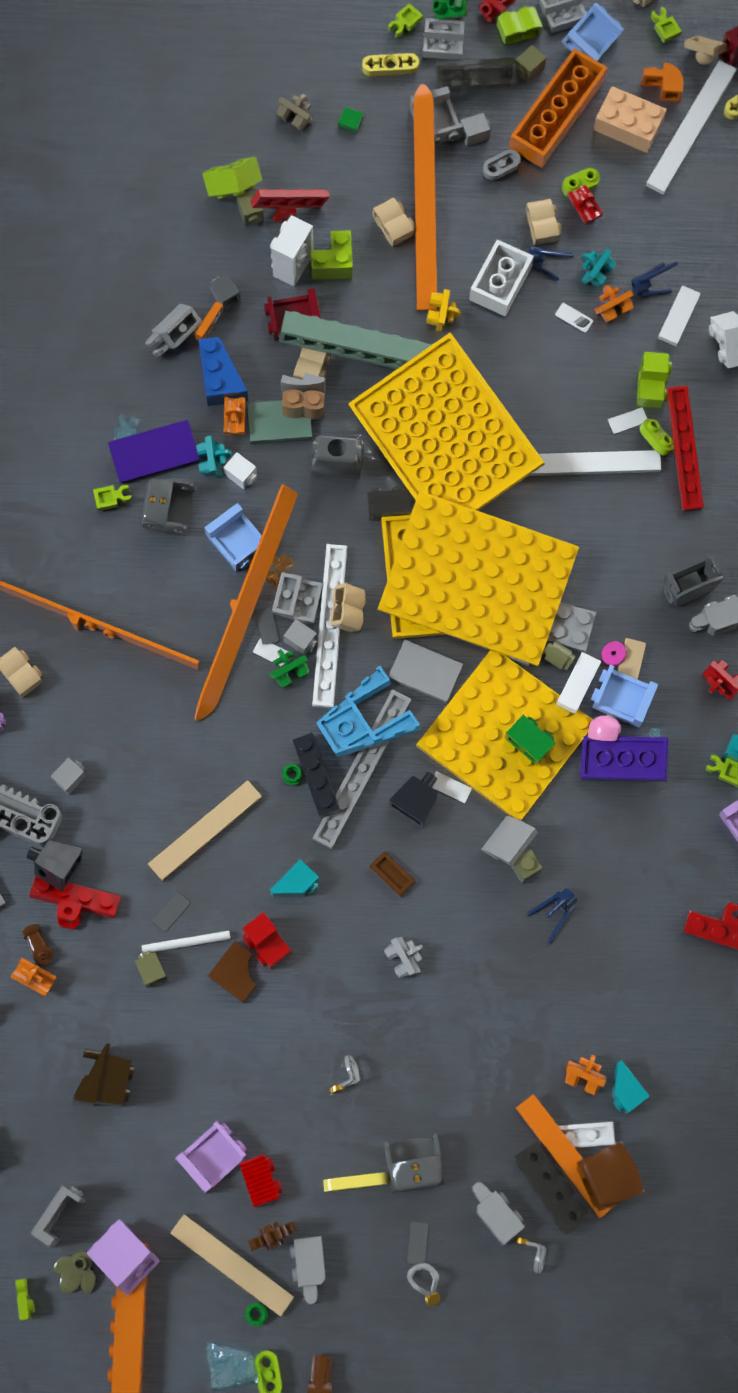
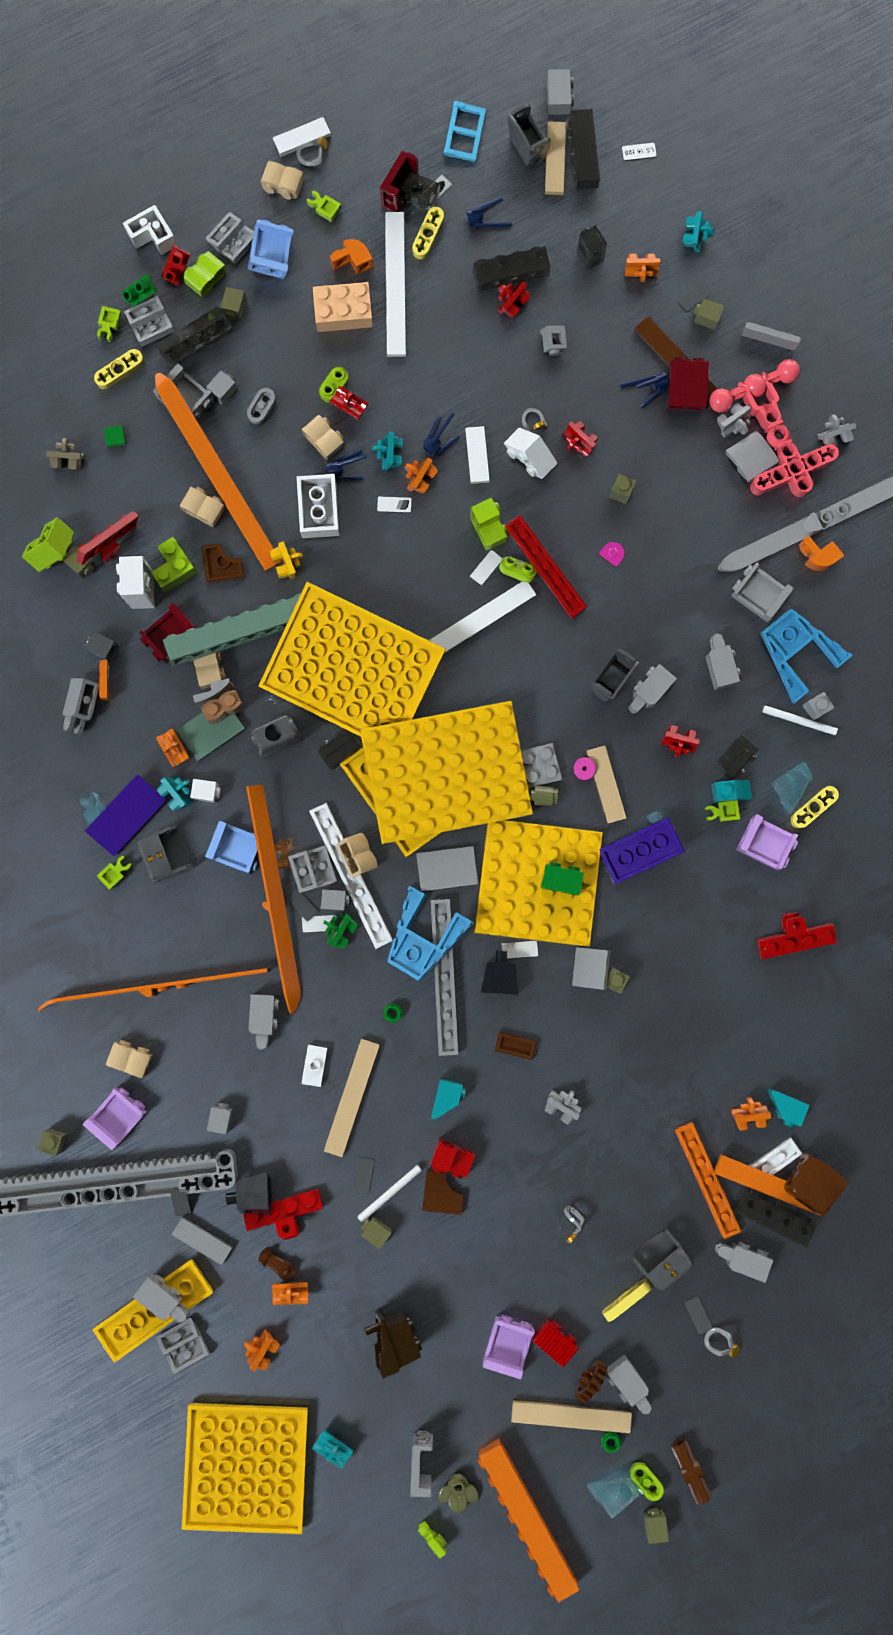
camera: 30 degrees left, 10 degrees up
lavender panel [87,1219,160,1296] -> none
blue wedge [199,337,248,406] -> none
black plate [293,732,341,818] -> none
orange brick [509,48,608,168] -> none
light grey piece [514,1237,546,1274] -> none
dark blue plant [527,888,578,944] -> none
white tile [556,652,601,714] -> none
bright pink hair [588,716,622,741] -> none
light blue panel [591,665,658,728] -> none
tan tile [684,36,727,65] -> none
none -> reddish brown tile [201,543,245,584]
none -> light grey hinge [248,994,279,1050]
none -> white plate [301,1045,328,1087]
none -> orange tile [674,1122,742,1239]

